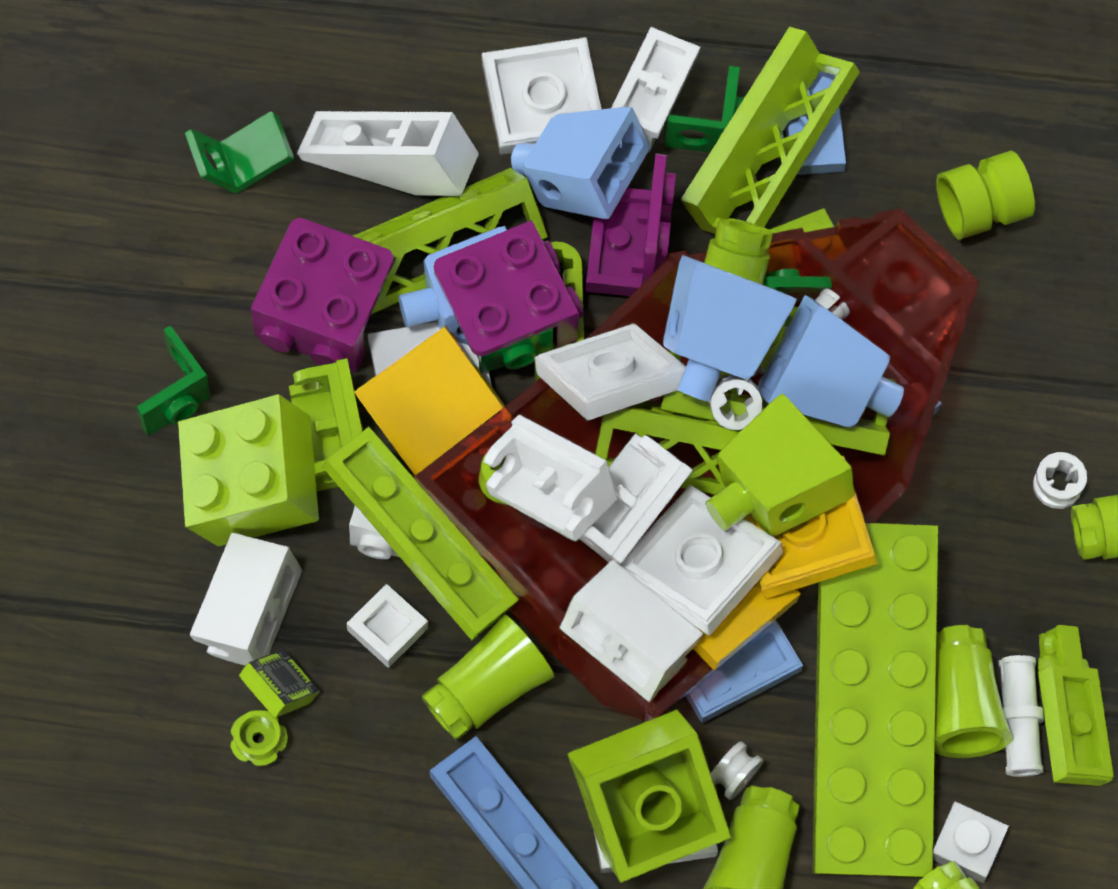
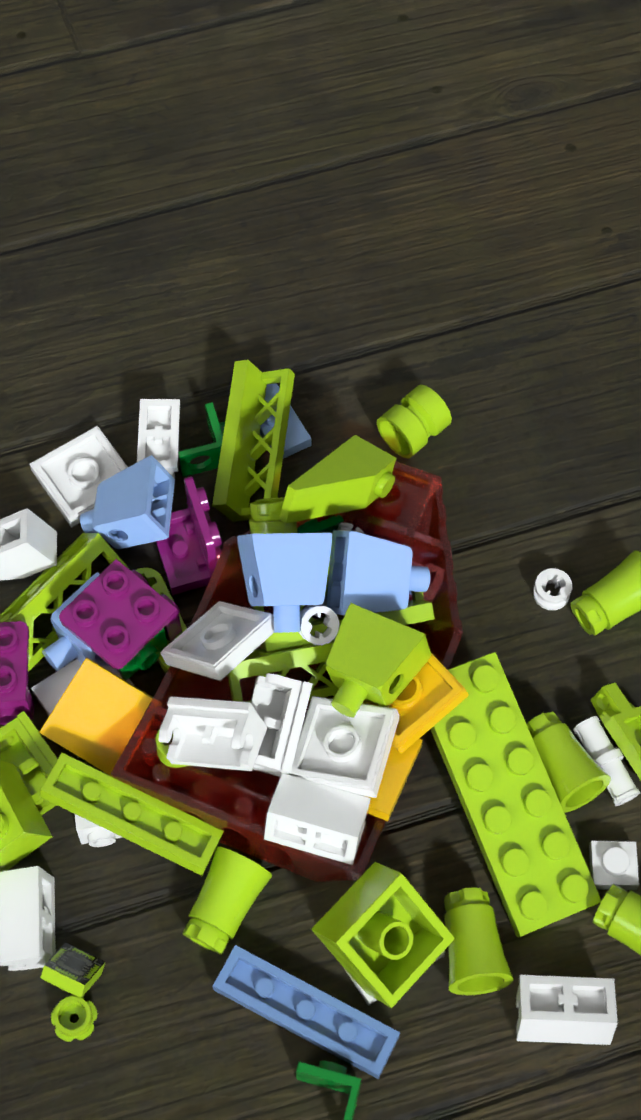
camera: 20 degrees left, 5 degrees down
white plate [347,584,428,668] -> none
light blue plate [674,620,803,723] -> none
white bush [710,741,764,800] -> none
none -> lime slope [279,435,397,524]

